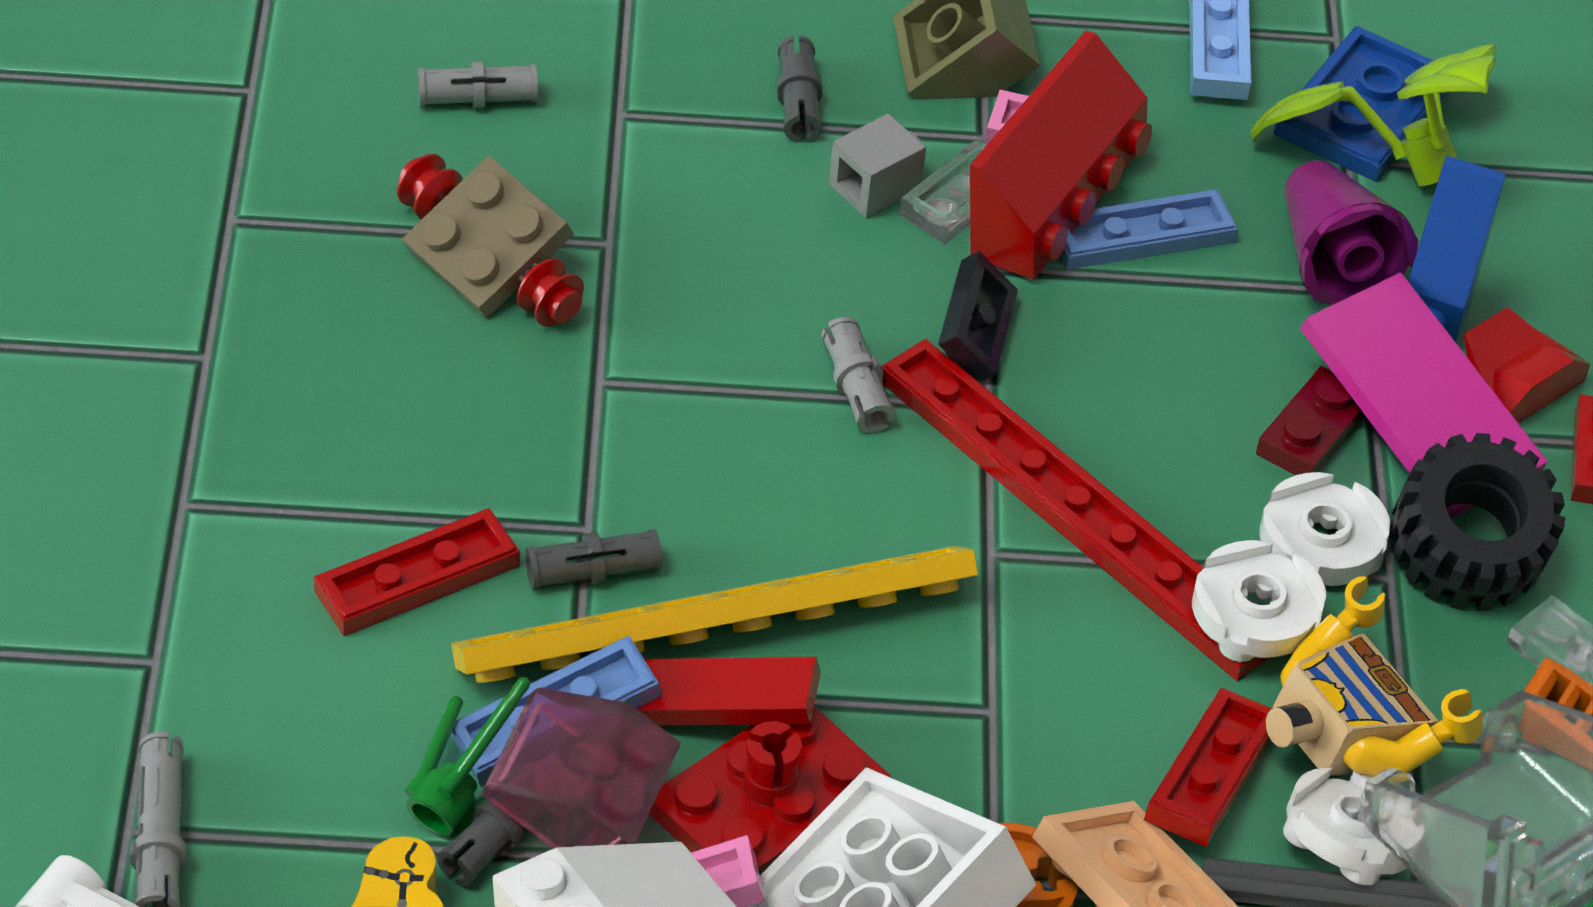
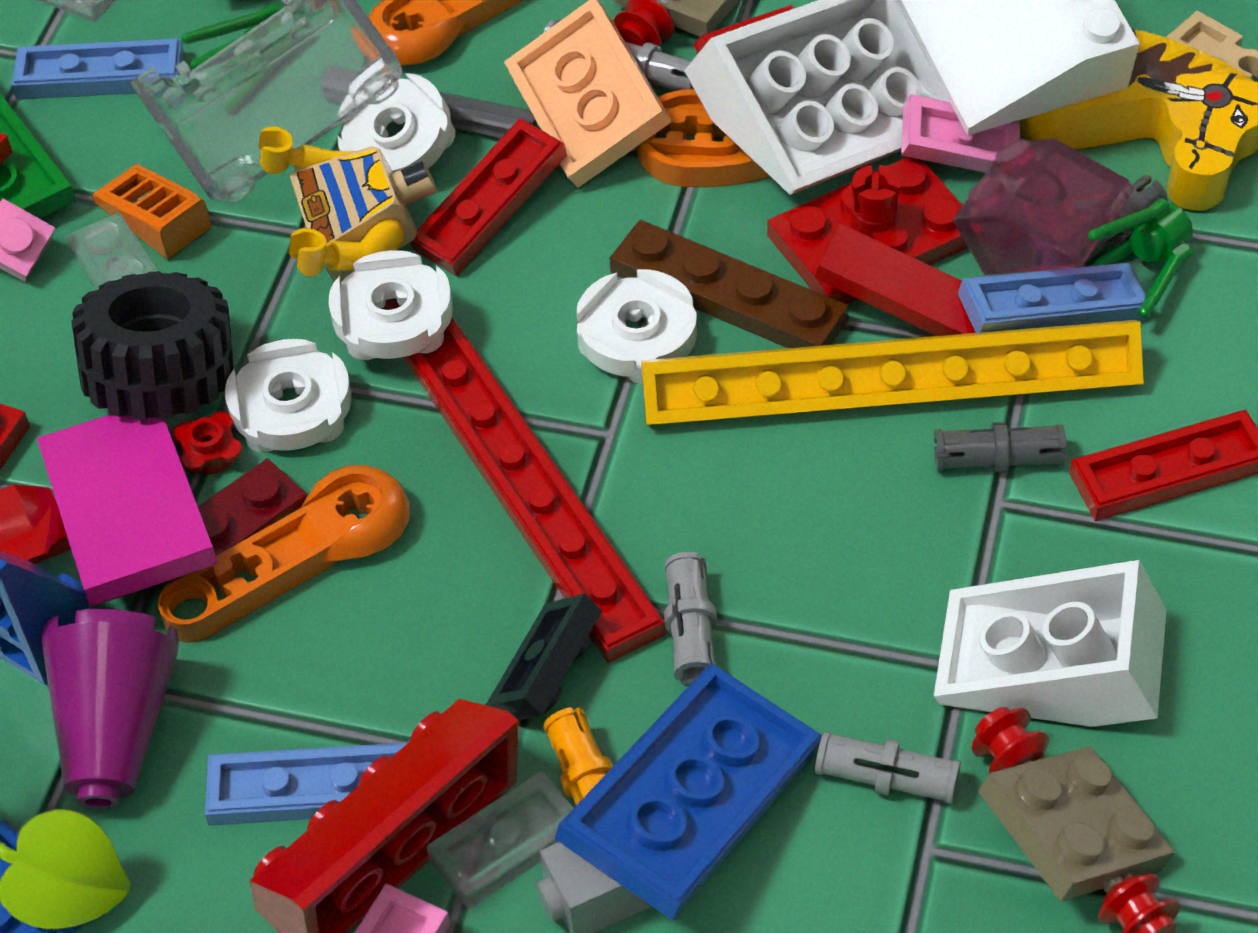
camera: 160 degrees left, 5 degrees up
none -> orange beam [158,465,410,642]
none -> red plate [173,412,242,475]
none -> light orange pin [543,707,613,805]
none -> blue tile [554,663,822,920]
none -> white plate [577,270,697,384]
none -> reddish brown plate [610,219,849,348]
none -> light grey pin [815,731,961,804]
none -> white slope [934,560,1167,727]

